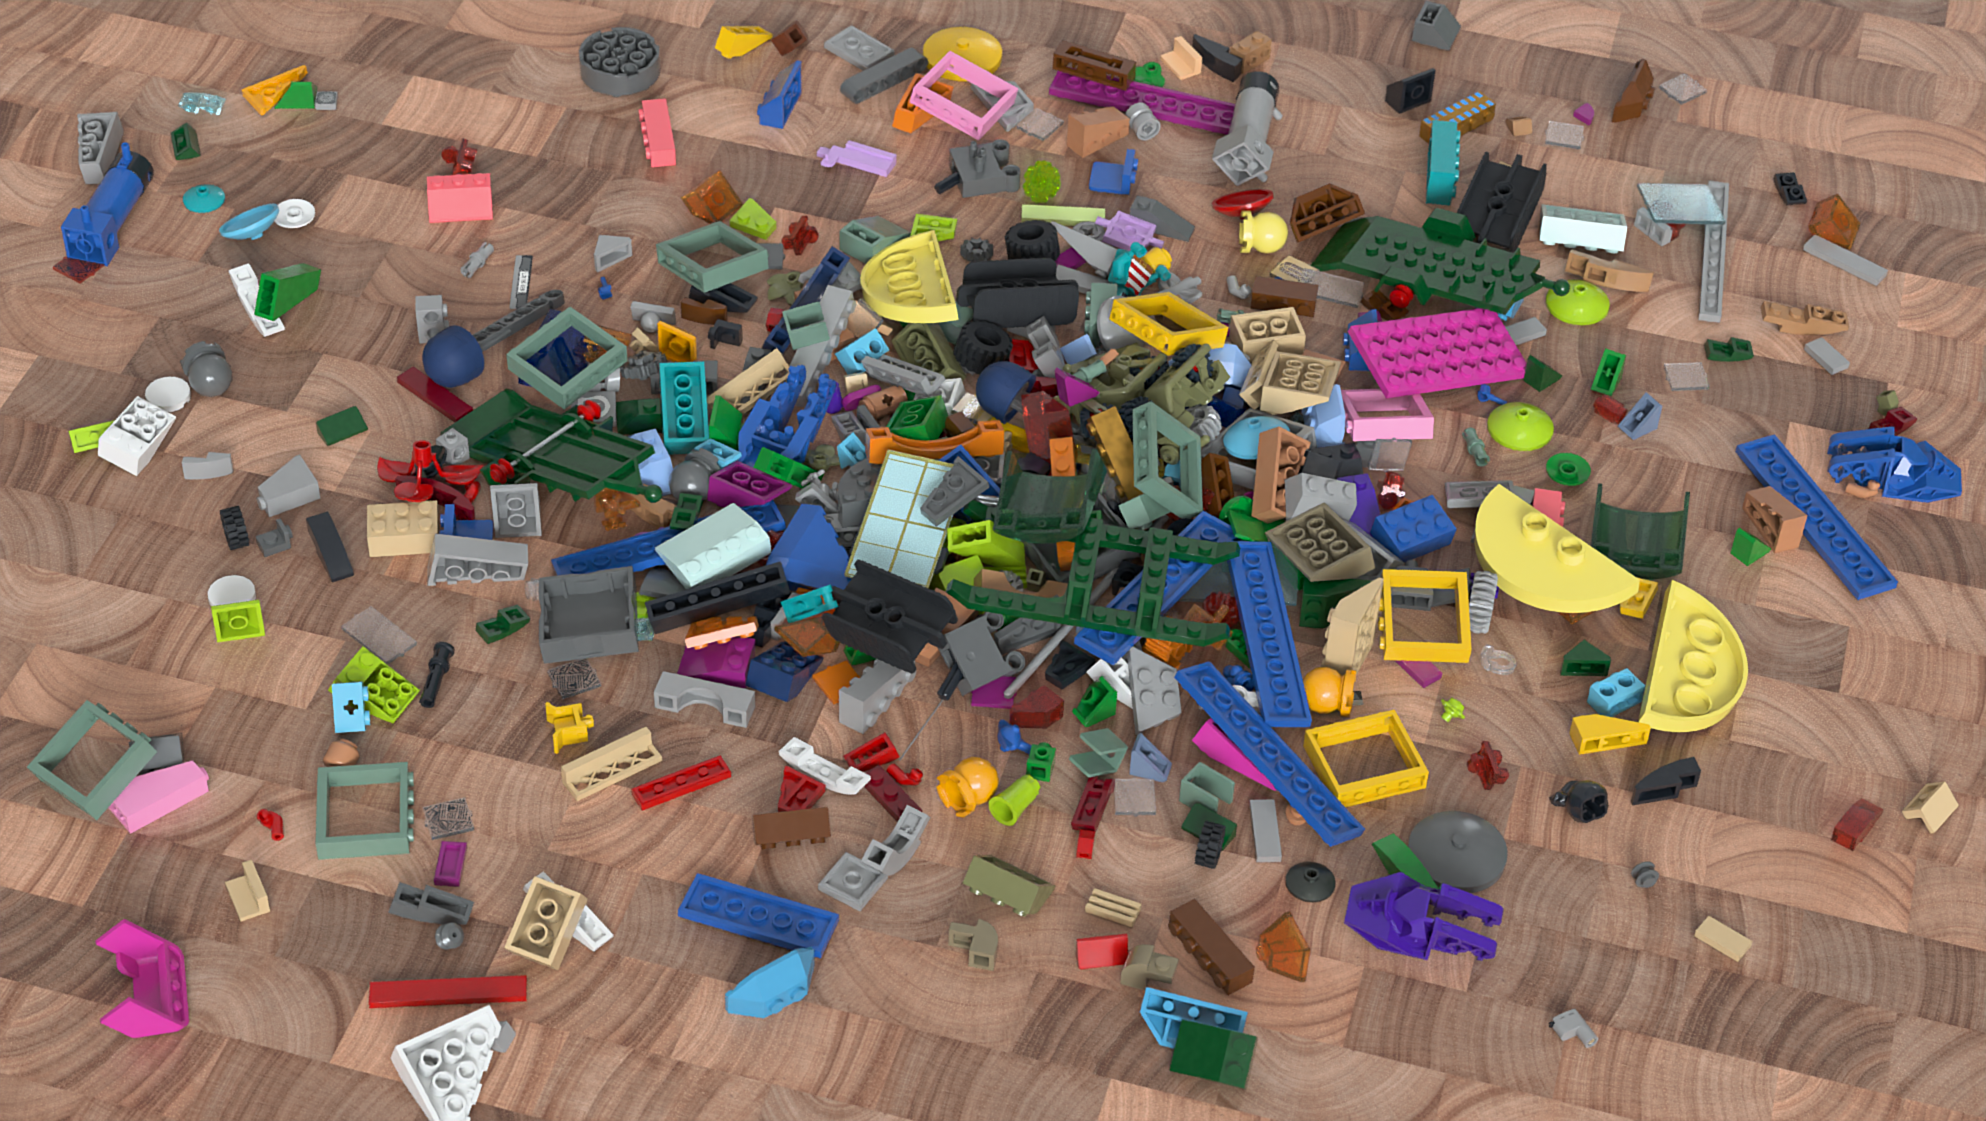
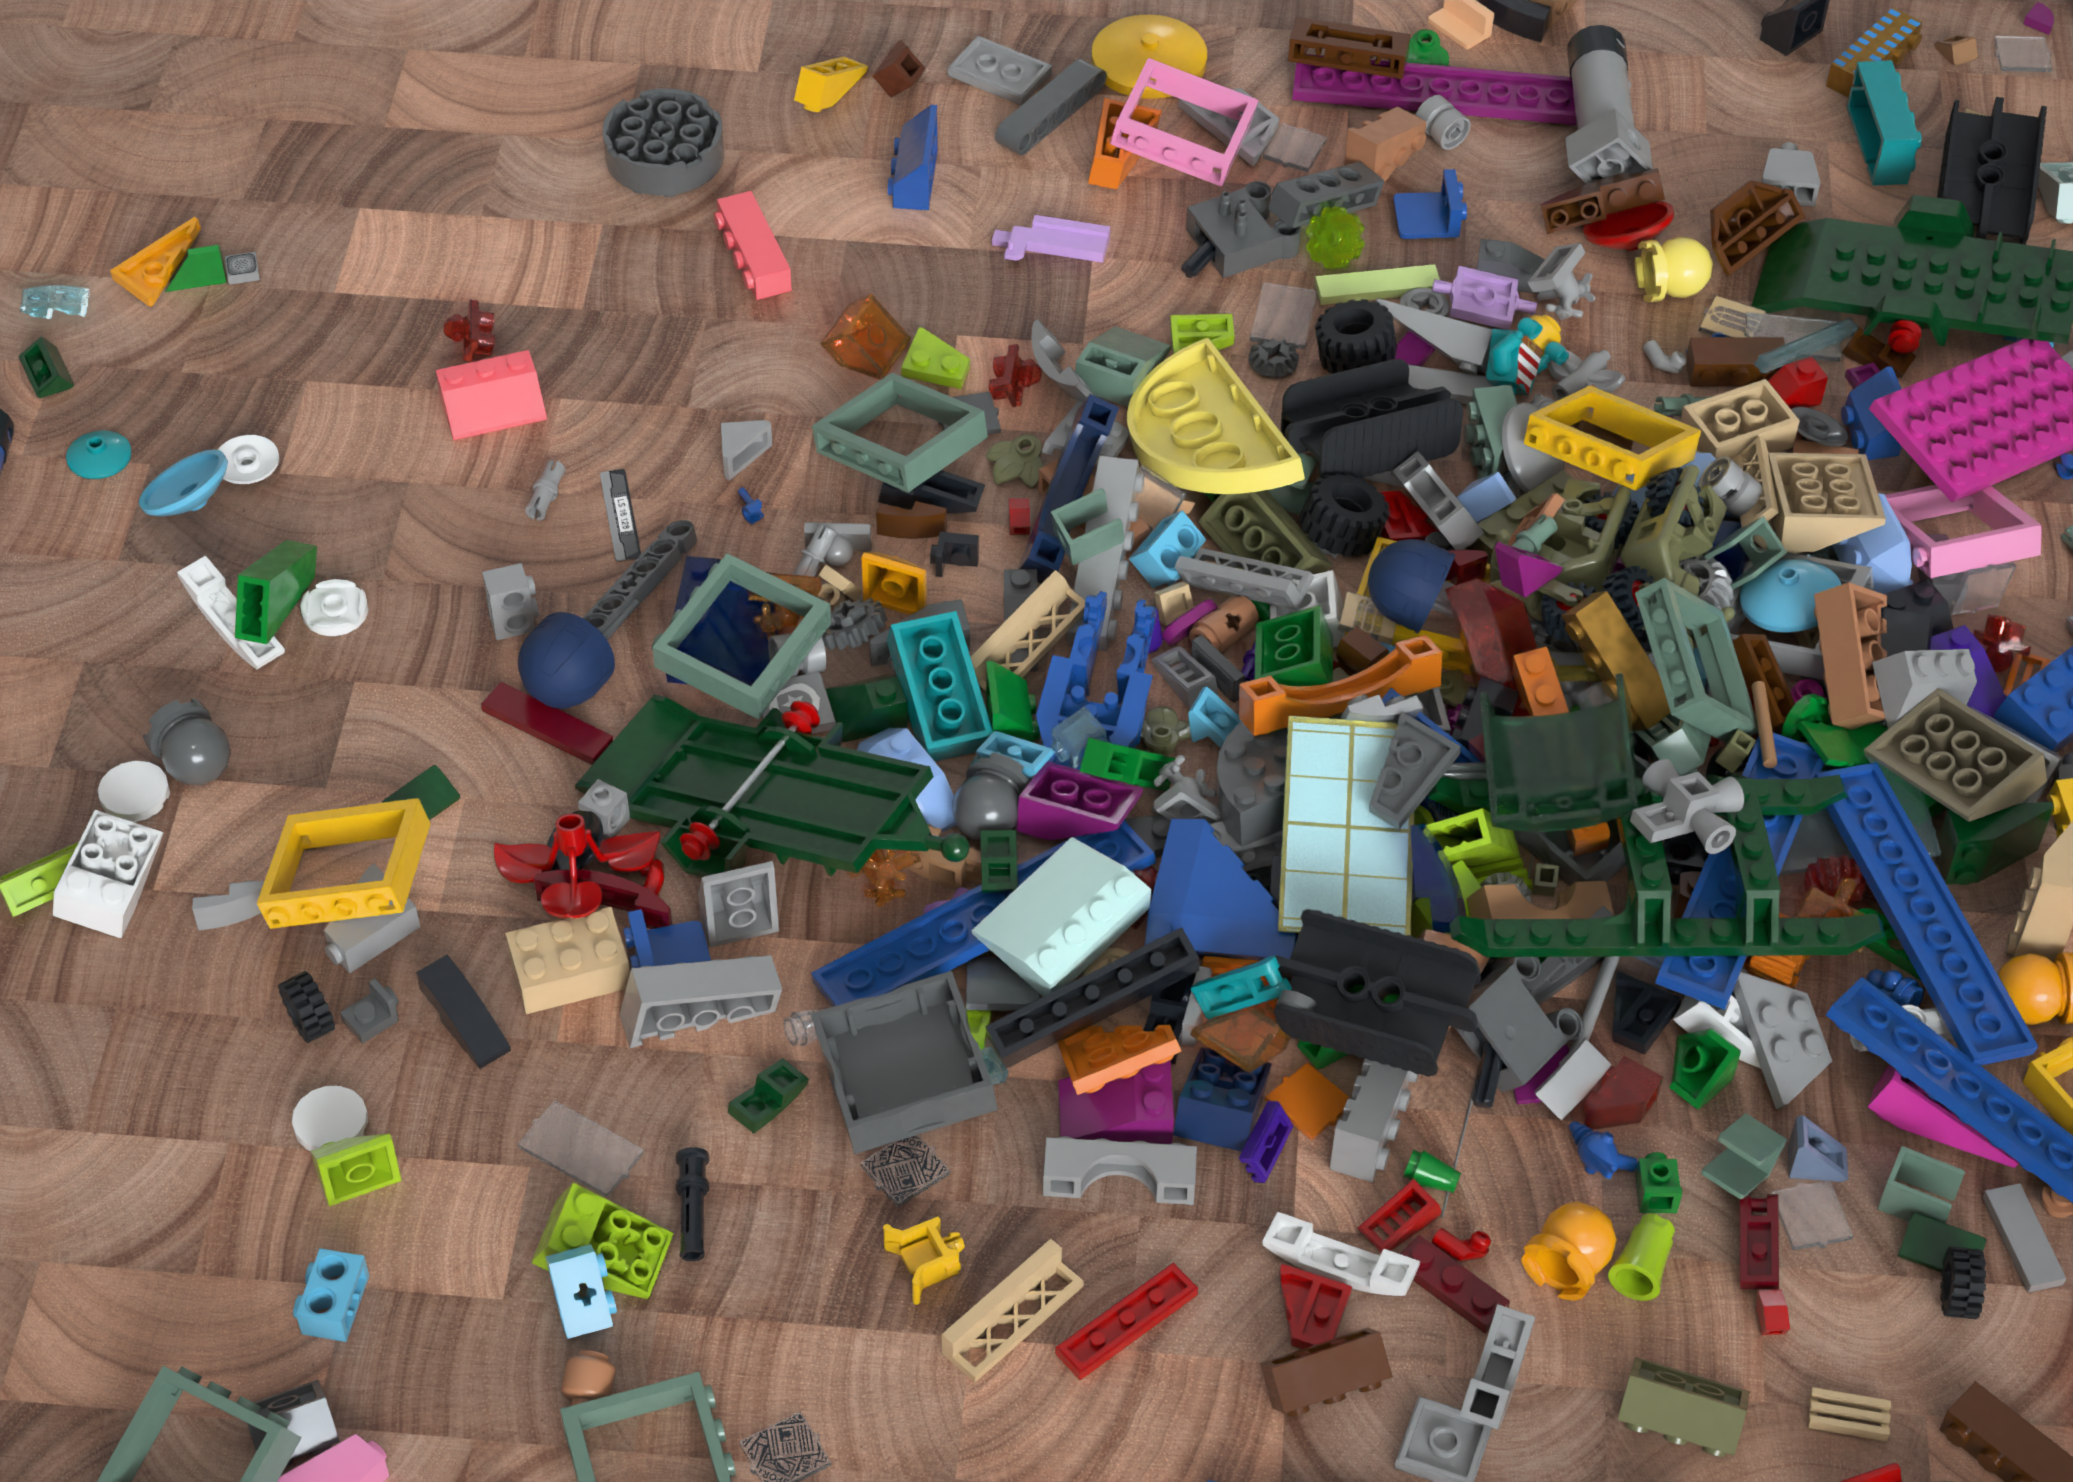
camera: 10 degrees left, 5 degrees up
none -> yellow window [257,798,431,929]
none -> medium azure brick [293,1248,369,1342]
none -> white tile [300,579,369,636]
none -> light grey axle [791,524,838,589]
none -> light grey slope [1031,319,1095,402]
none -> clear light blue brick [1051,706,1107,769]
none -> dark purple tile [1239,1101,1293,1183]
none -> clear piece [1249,282,1318,349]
none -> dark grey brick [1268,161,1385,228]
none -> dark grey tile [1277,990,1316,1012]
none -> light grey slope [1341,695,1423,726]
none -> green cone [1403,1149,1461,1193]
none -> clear blue slope [1410,824,1467,933]
none -> light grey piece [1527,243,1596,320]
none -> light grey slope [1534,1038,1612,1120]
none -> reddish brown slope [1540,168,1665,234]
none -> light grey brick [1630,759,1744,854]
none -> light grey wheel [1699,456,1762,517]
none -> sand green piece [1704,516,1787,589]
none -> olive piece [1715,729,1756,773]
none -> medium nougat bar [1751,681,1777,768]
none -> clear light blue axle [1754,318,1858,373]
none -> light grey torso [1761,142,1820,207]
none -> red slope [1768,357,1828,409]
none -> dark grey dish [1791,407,1848,447]

